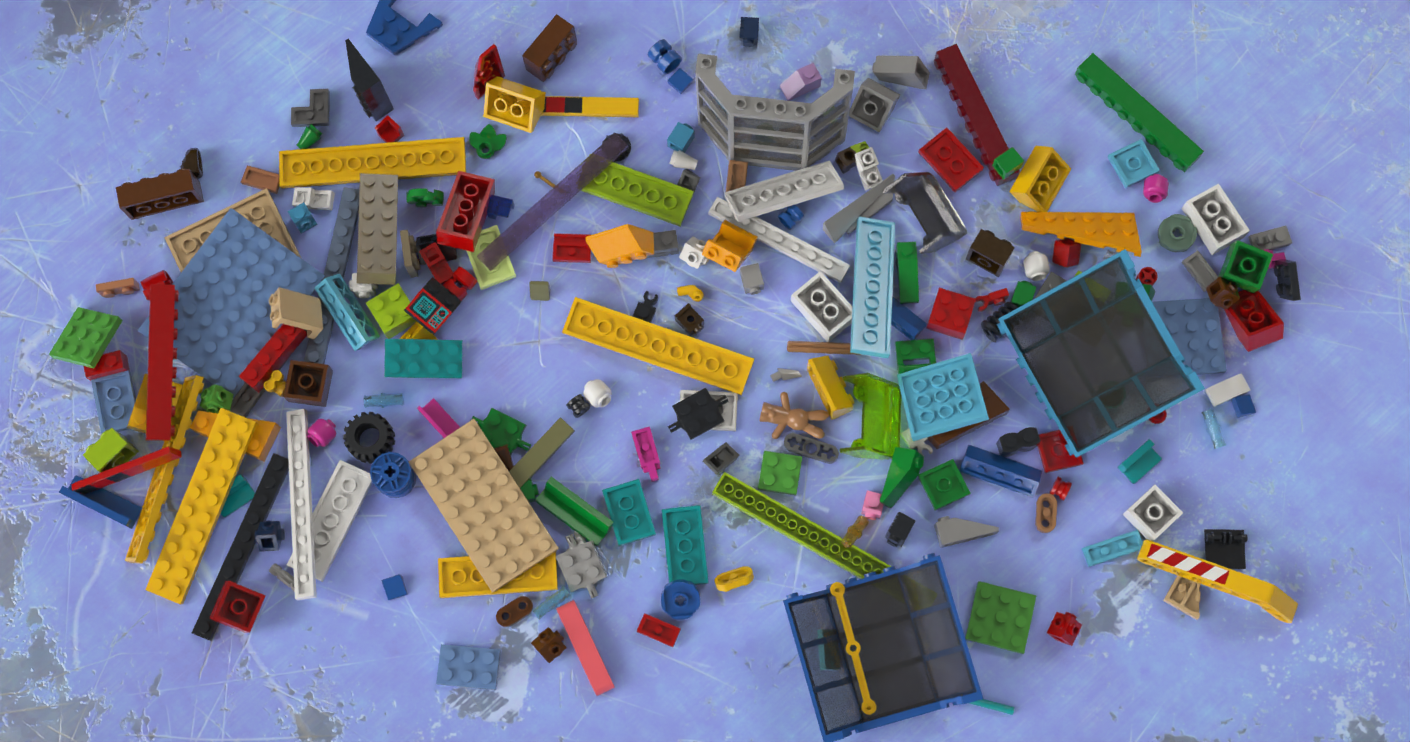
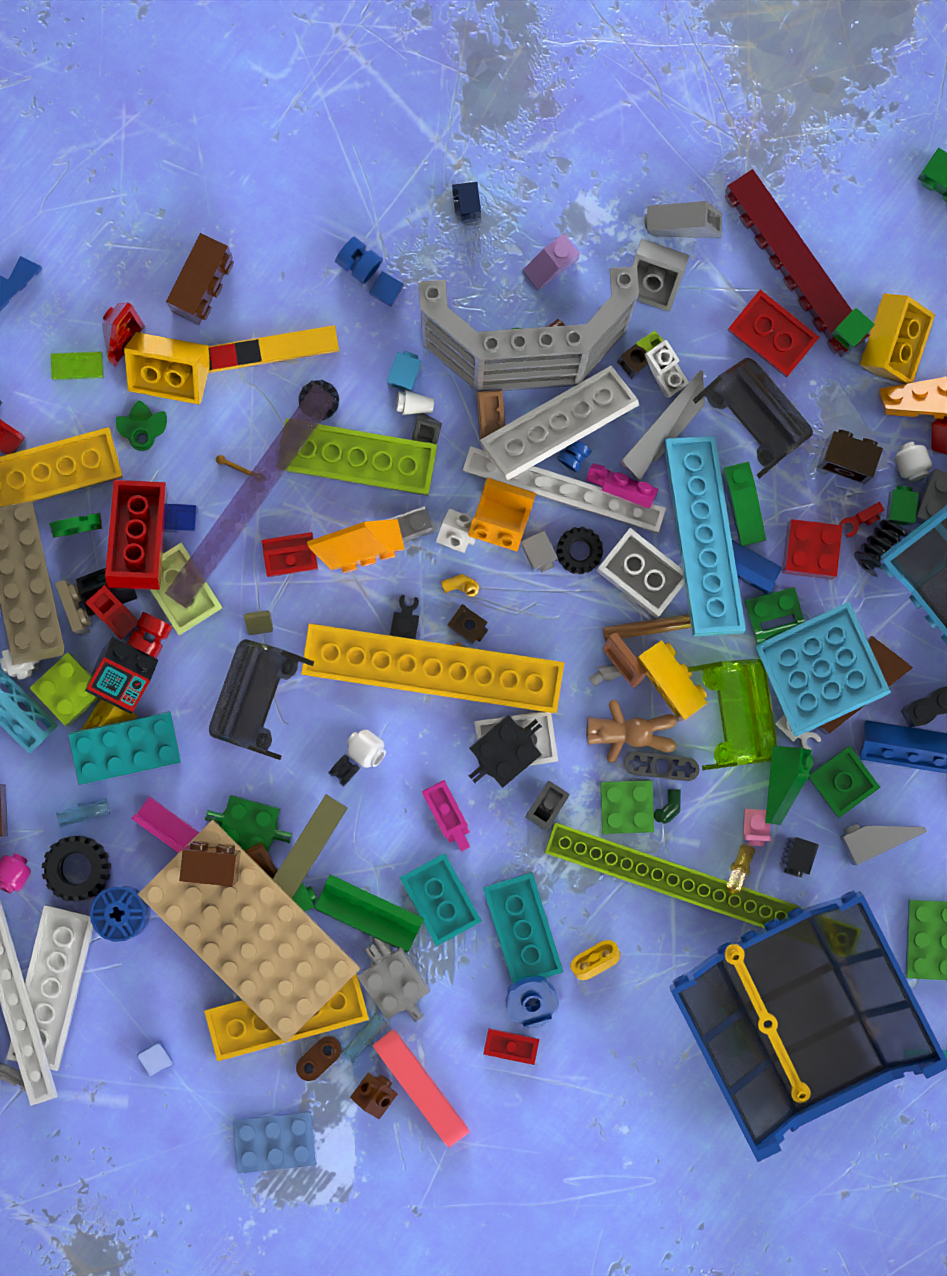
camera: 20 degrees left, 10 degrees up
none -> clear neon green plate [51,351,104,380]
none -> reddish brown brick [179,841,241,887]
none -> clear smoke windscreen [209,639,315,760]
none -> black tyre [556,527,603,575]
none -> dark pink hinge [586,463,659,508]
none -> nougat tile [602,632,647,688]
none -> dark green arm [654,789,681,824]

